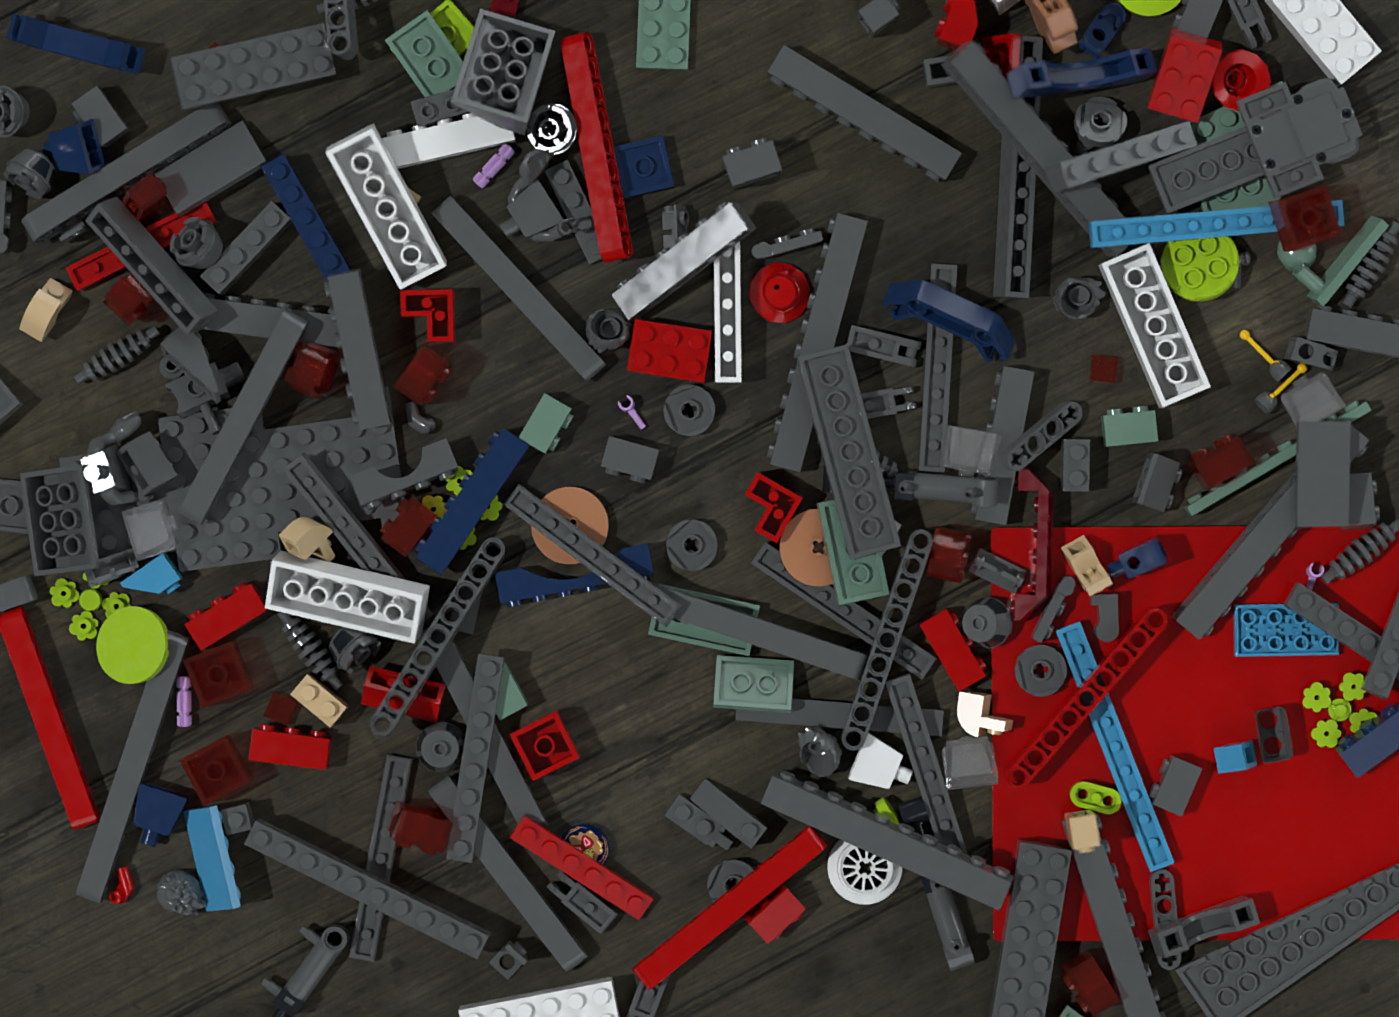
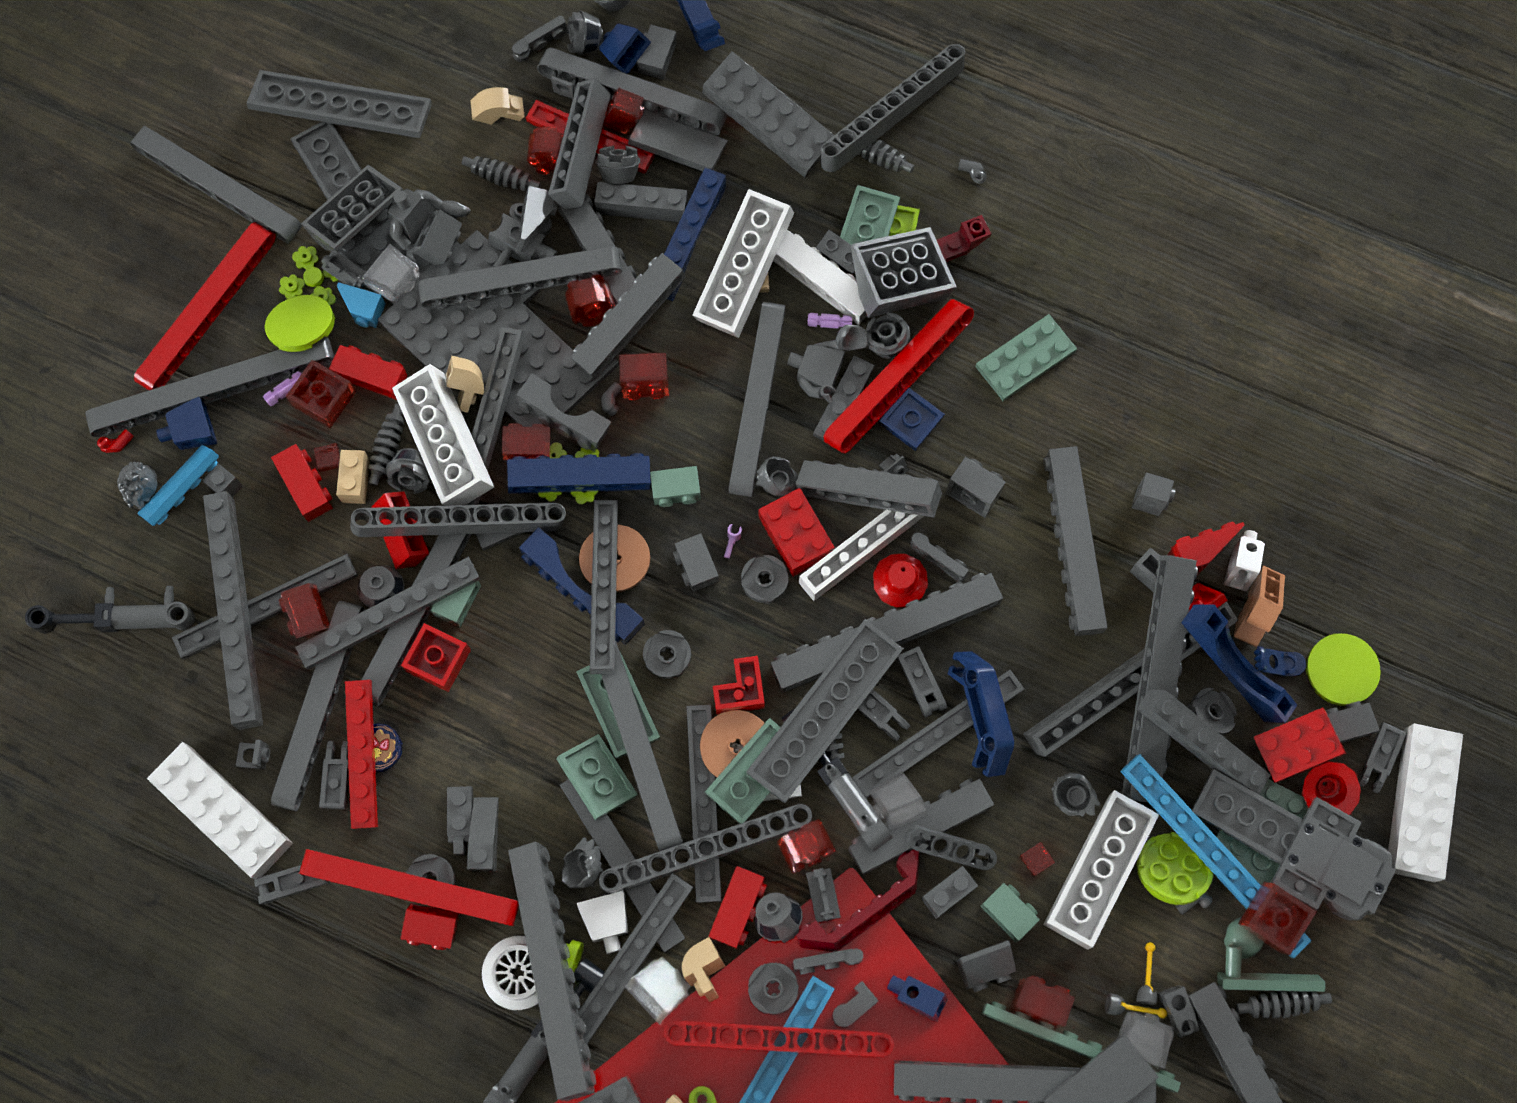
camera: 50 degrees right, 15 degrees down
clear red brick [179,734,253,806] -> none
red brick [400,289,456,343] -> none
tan brick [1061,535,1113,596] -> none

